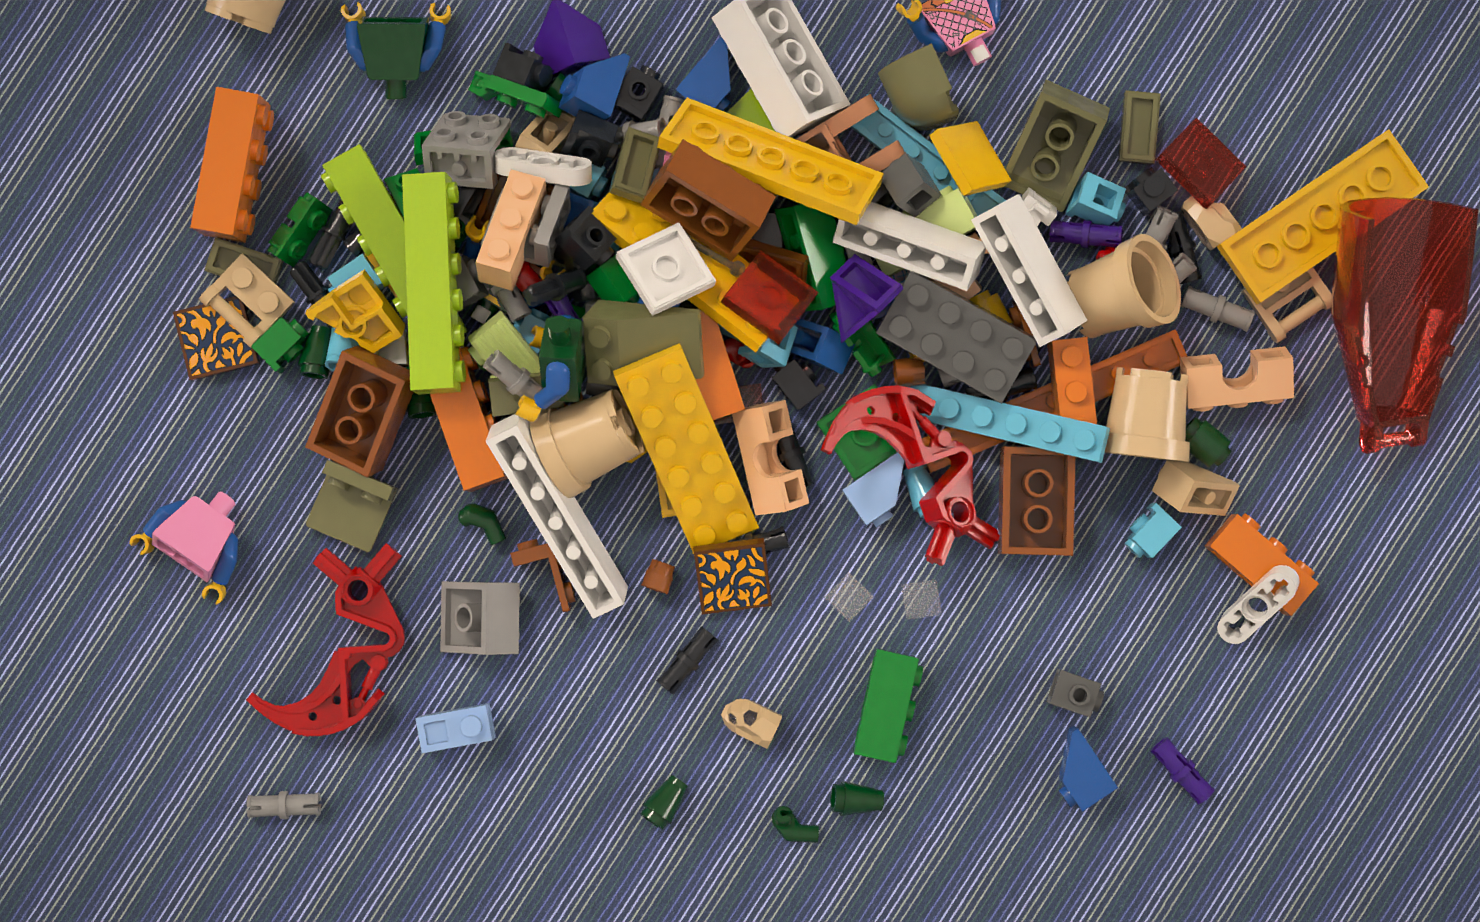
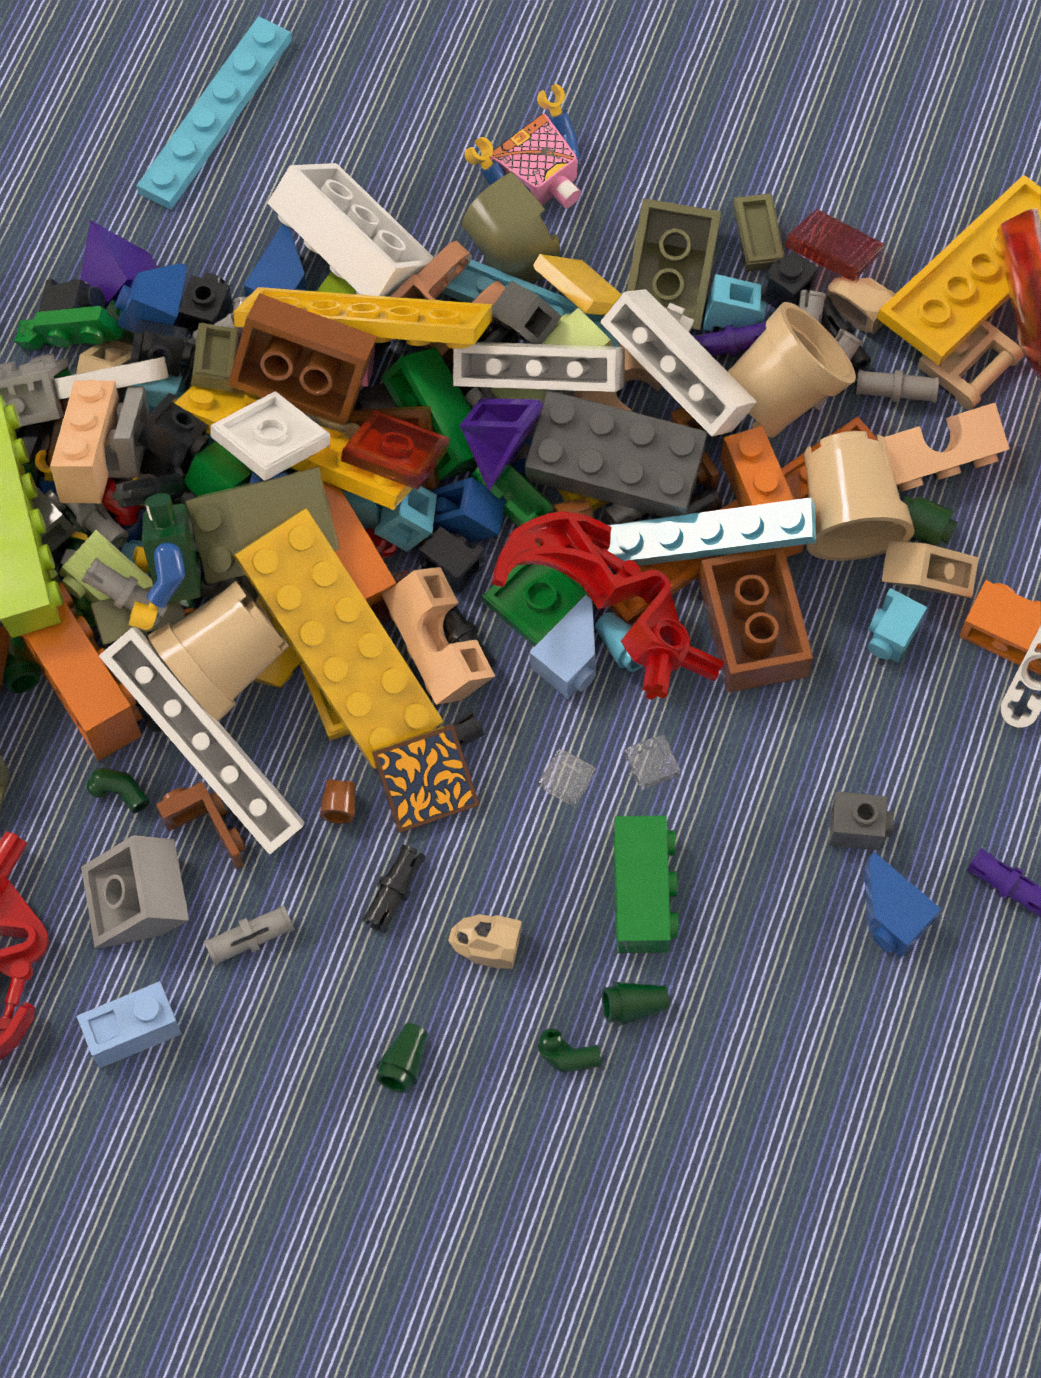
camera: 15 degrees left, 20 degrees down
none -> light grey pin [204,905,295,966]

